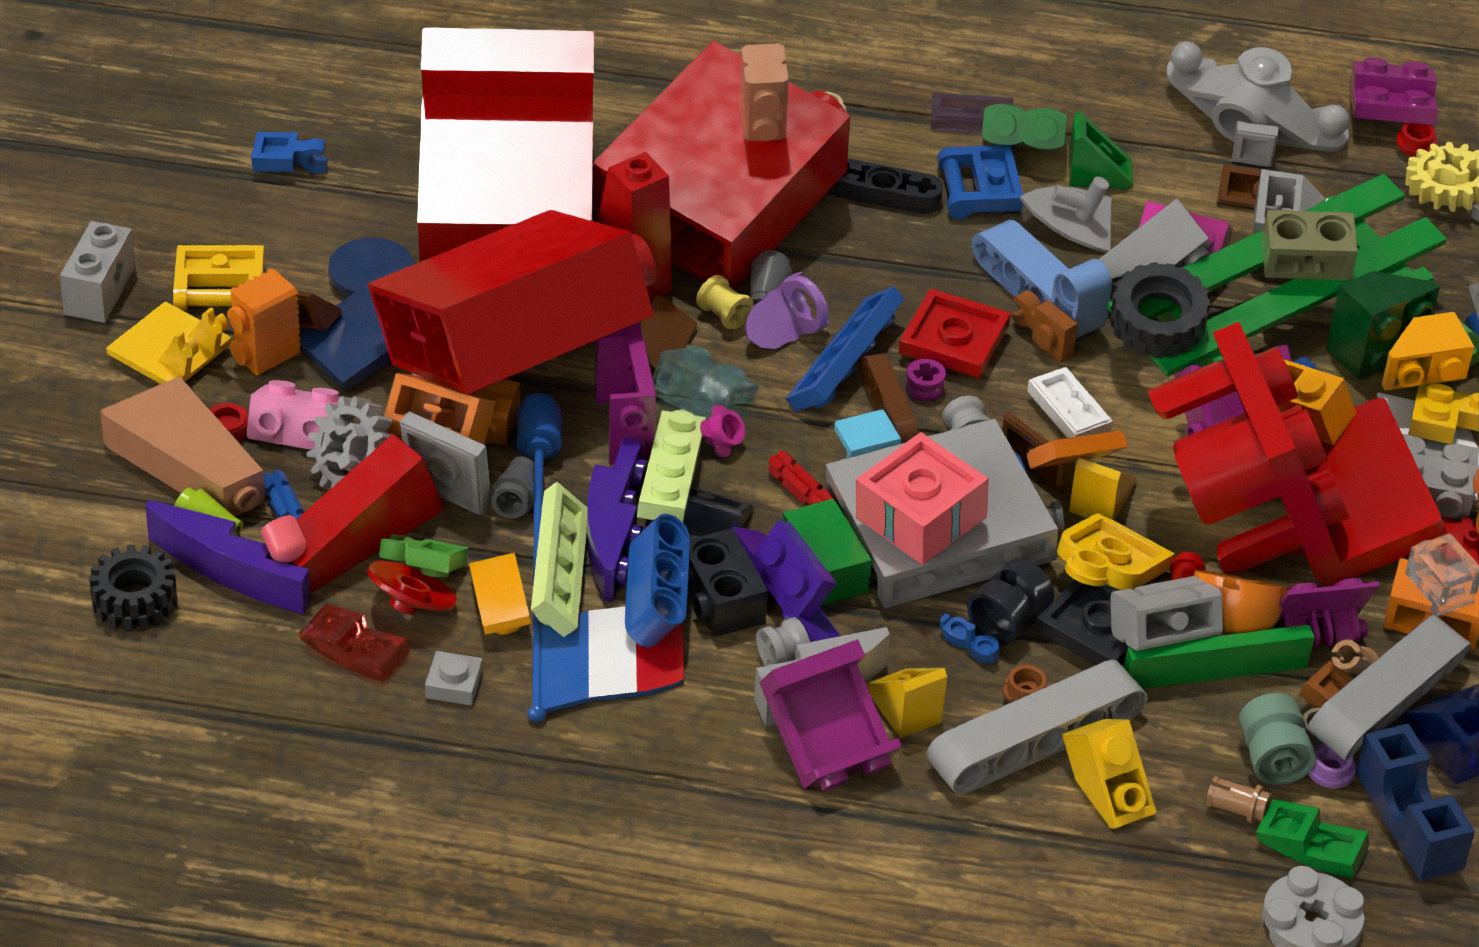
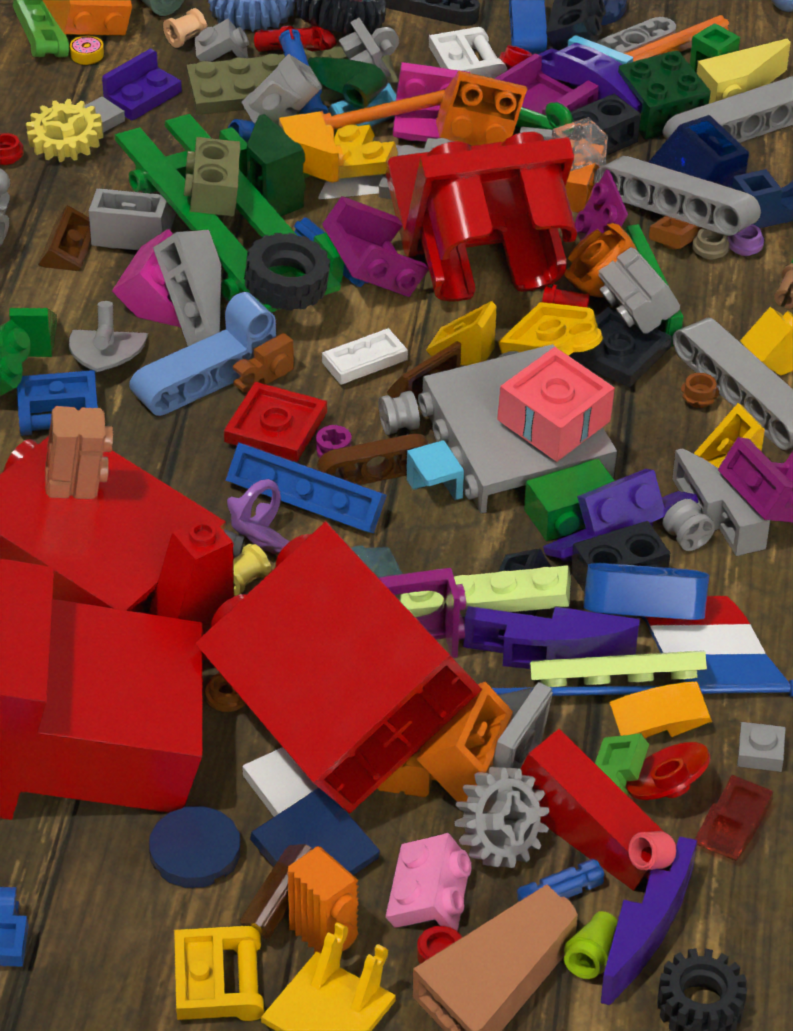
camera: 90 degrees left, 0 degrees up
dark pink plate [700,404,745,458] -> none
red axle [768,451,837,506] -> none
blue piece [940,614,999,663] -> none
black wheel [967,558,1054,645] -> none
orange tile [1027,430,1128,469] -> none
light grey tile [1231,121,1279,168] -> none
sand green wheel [1239,693,1316,785] -> none
light orange slope [1277,360,1357,445] -> none
medium nougat pin [1332,639,1379,679] -> none

